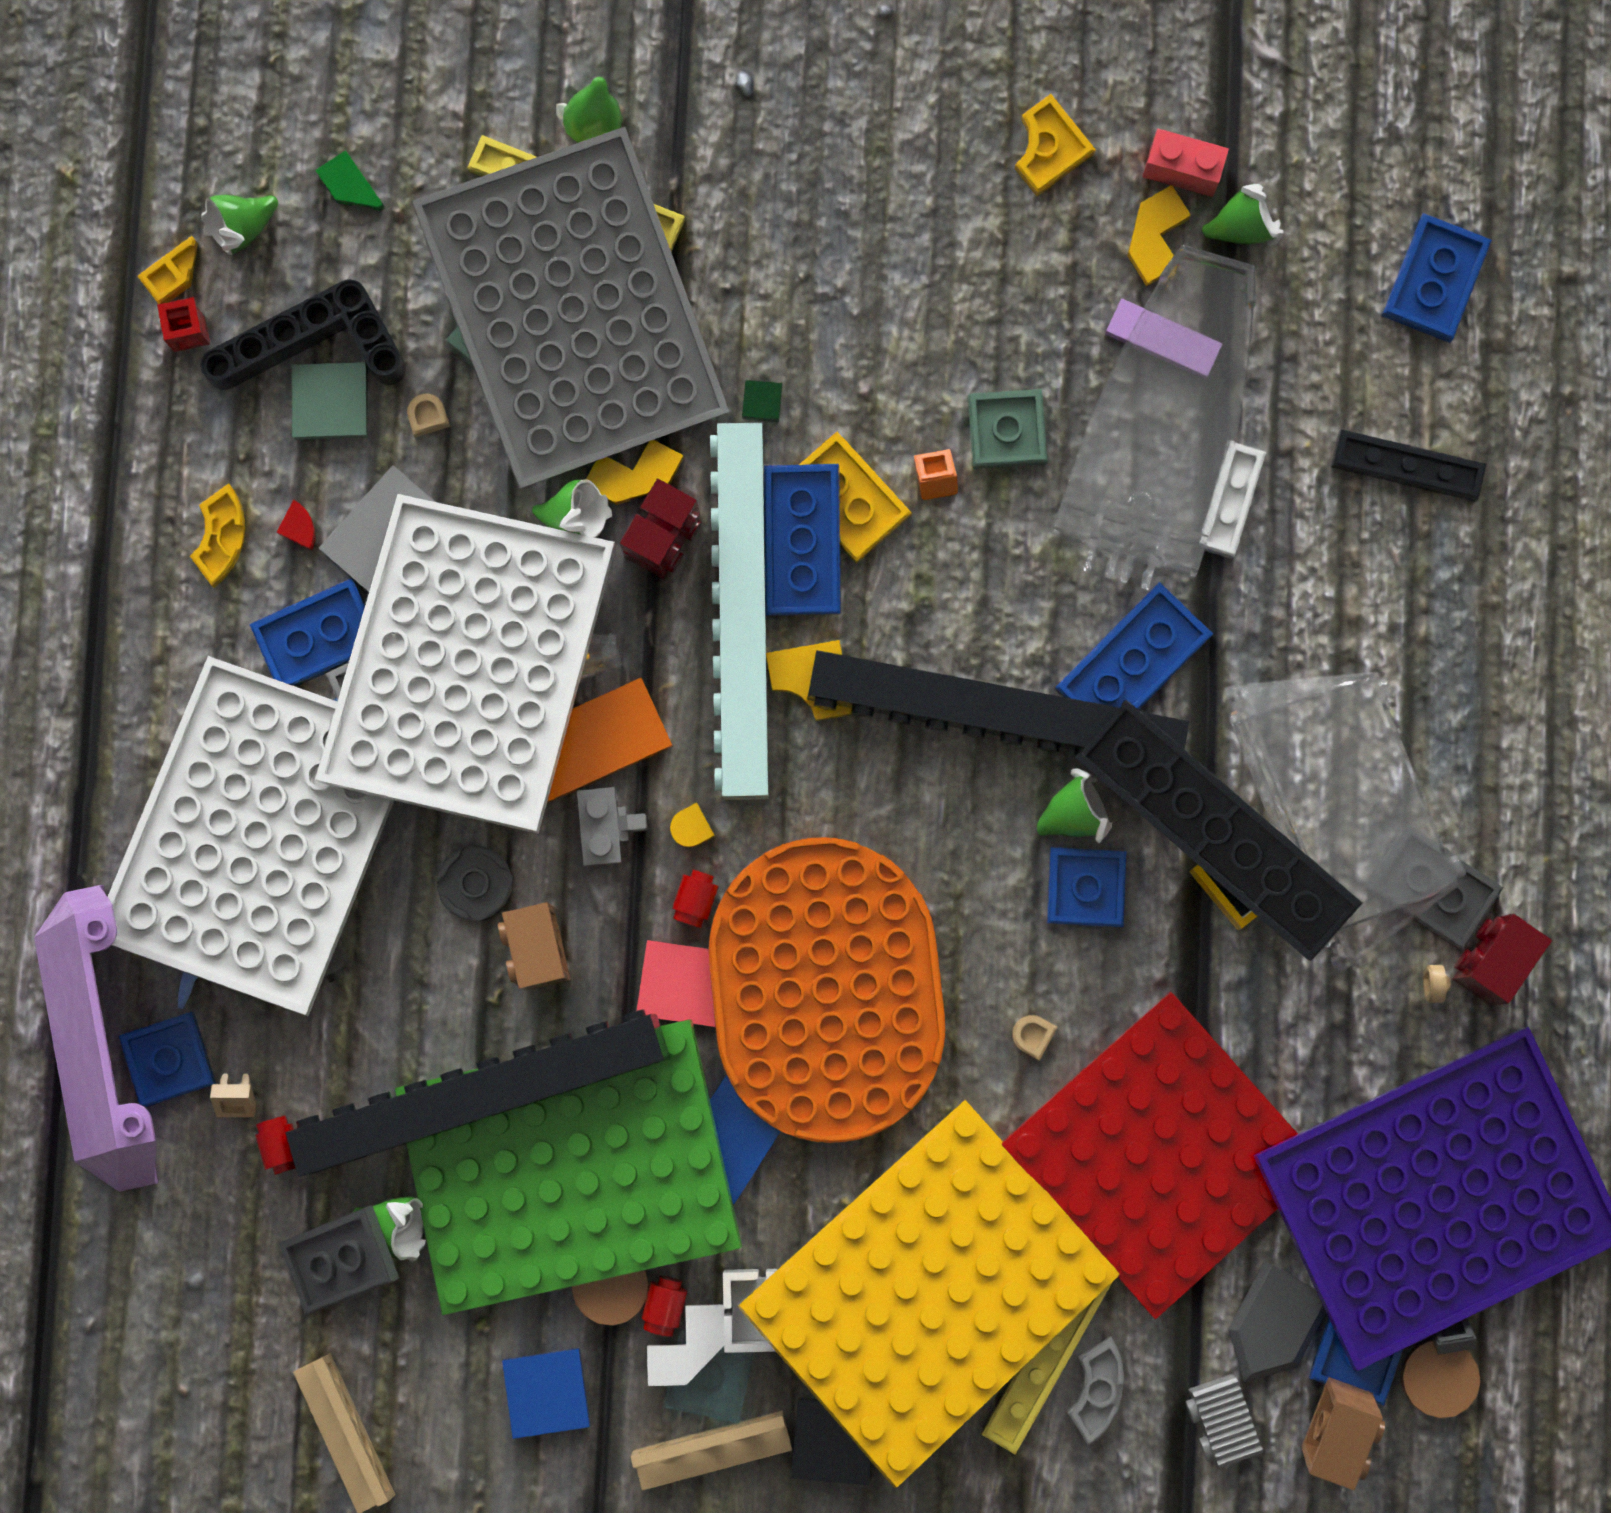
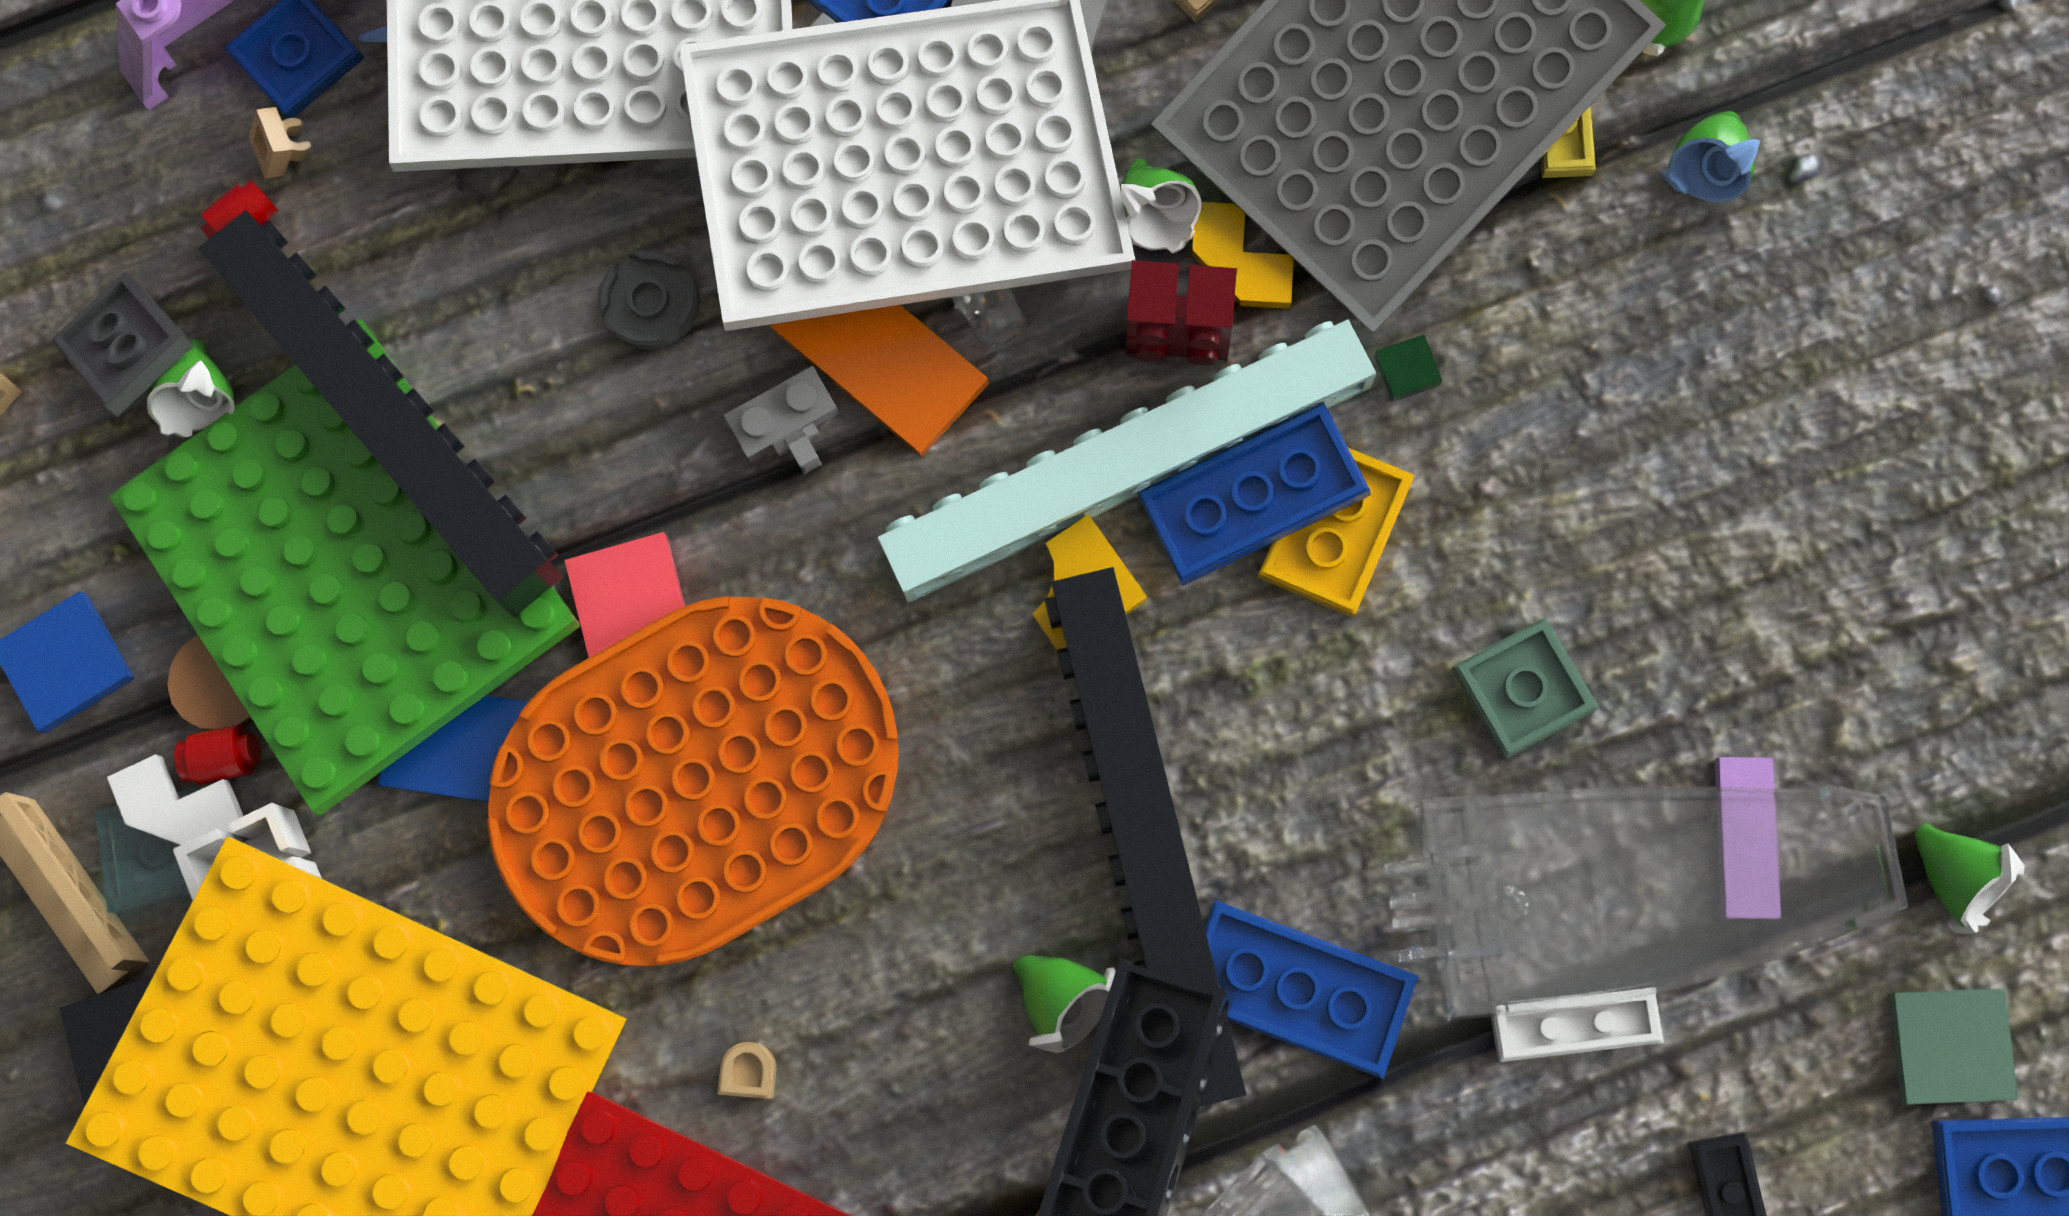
camera: 75 degrees right, 5 degrees down
medium nougat brick [498,902,571,991] -> none
yellow tile [670,802,715,848] -> none
red brick [672,869,719,928] -> none
orange slope [914,449,958,500] -> none
yellow tile [1015,94,1096,196] -> none
blue tile [1047,847,1127,928] -> none
yellow tile [1127,185,1191,287] -> none
coral brick [1142,128,1229,197] -> none
none -> light blue hat [1660,111,1760,202]
none -> sand green tile [1888,988,2018,1104]

